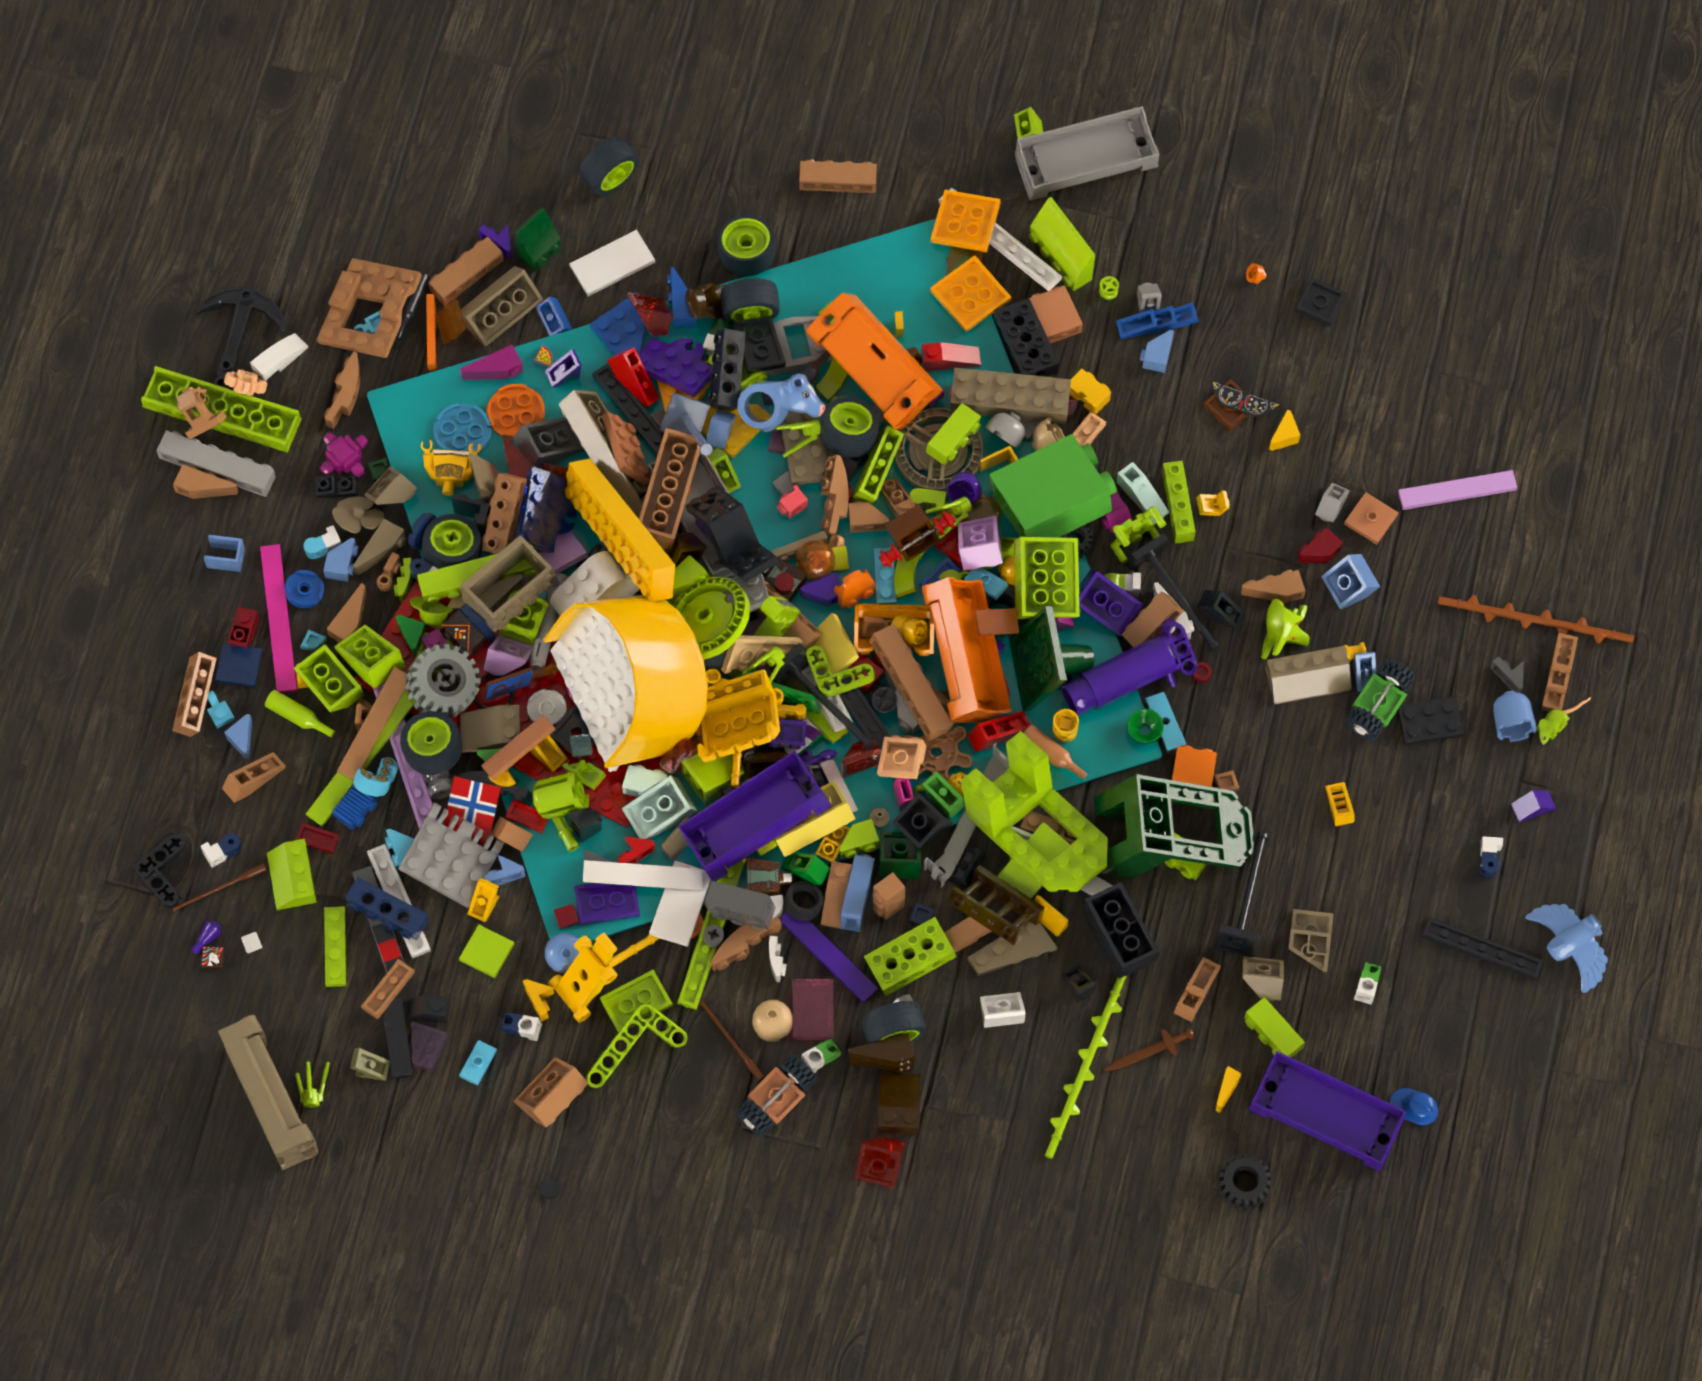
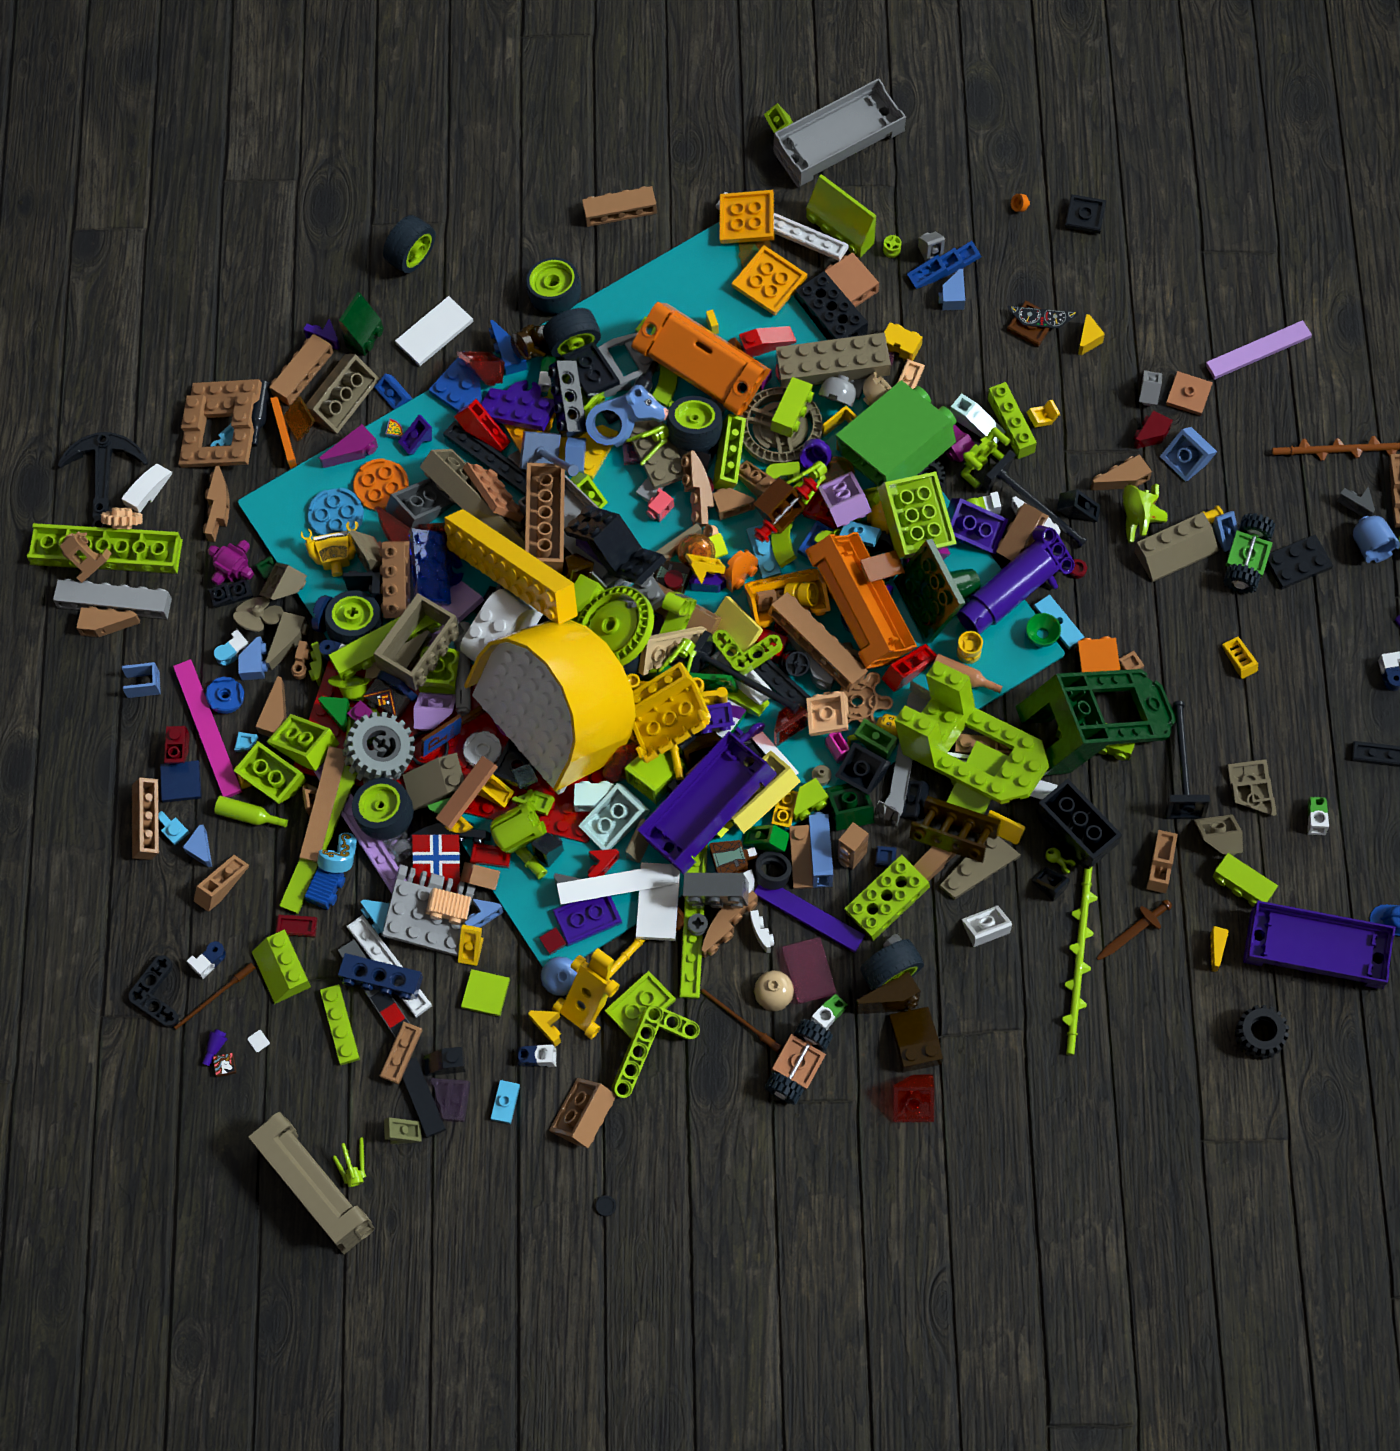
camera: 10 degrees left, 0 degrees up
none -> light nougat brick [425,888,471,925]
none -> yellow slope [685,553,726,584]
none -> lime arm [1046,848,1076,874]

